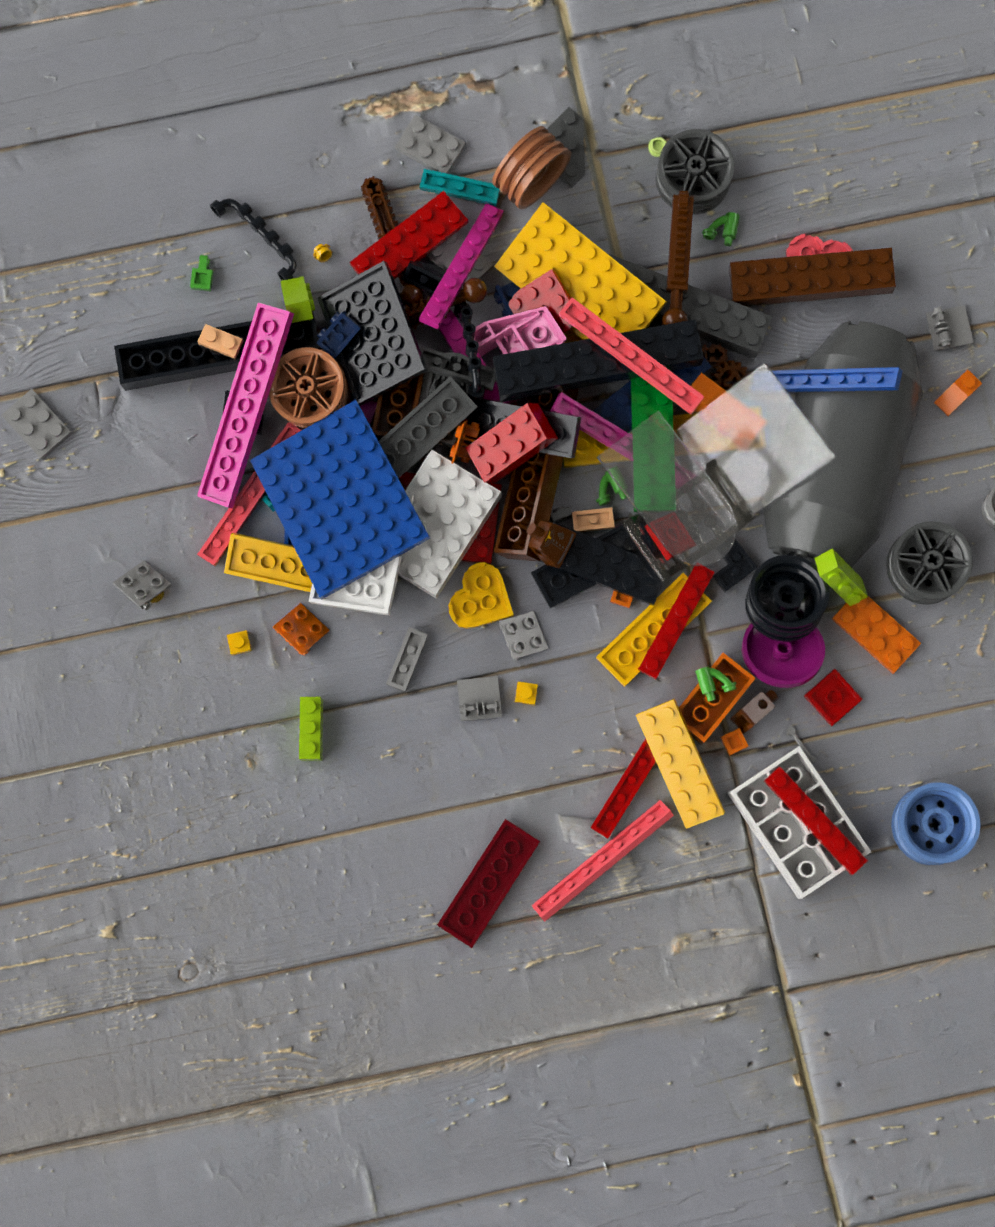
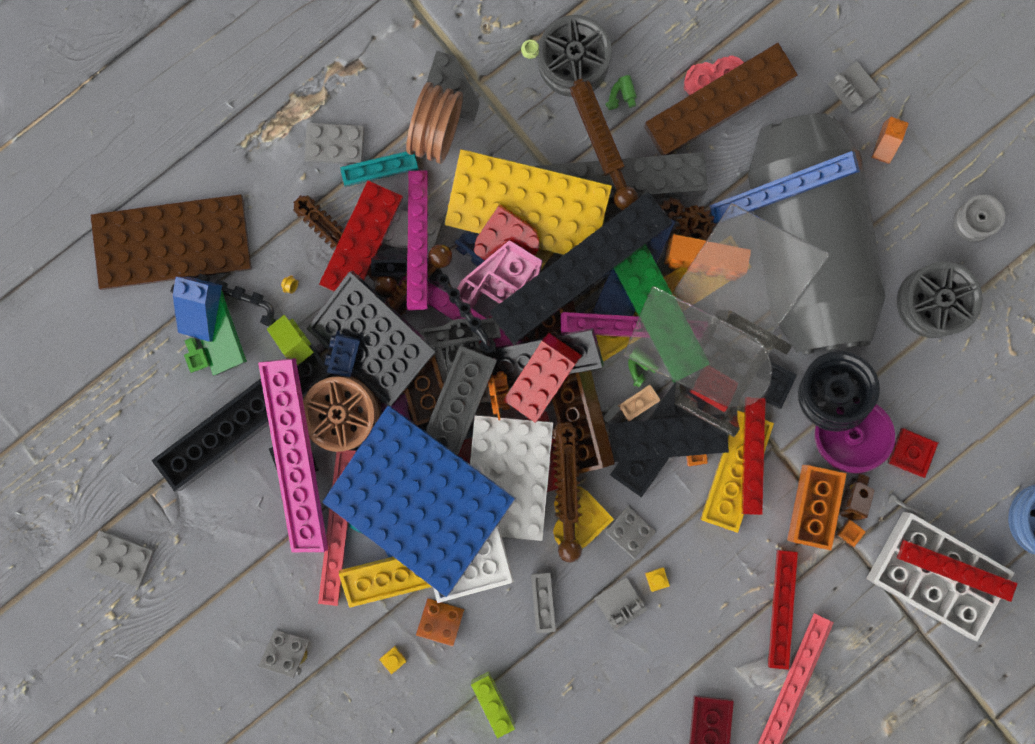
camera: 30 degrees left, 5 degrees up
light nougat plate [197,324,244,359] -> none
reddish brown torso [527,521,577,568] -> none
coral plate [559,298,704,415] -> none
yellow plate [636,698,725,829] -> none
bright green plant [695,667,737,702] -> none
lime brick [815,548,868,606] -> none
orange plate [832,596,921,674] -> none
none -> reddish brown plate [90,194,252,290]
none -> blue slope [173,276,222,342]
none -> tile [200,290,247,376]
none -> reddish brown gear [552,422,583,563]

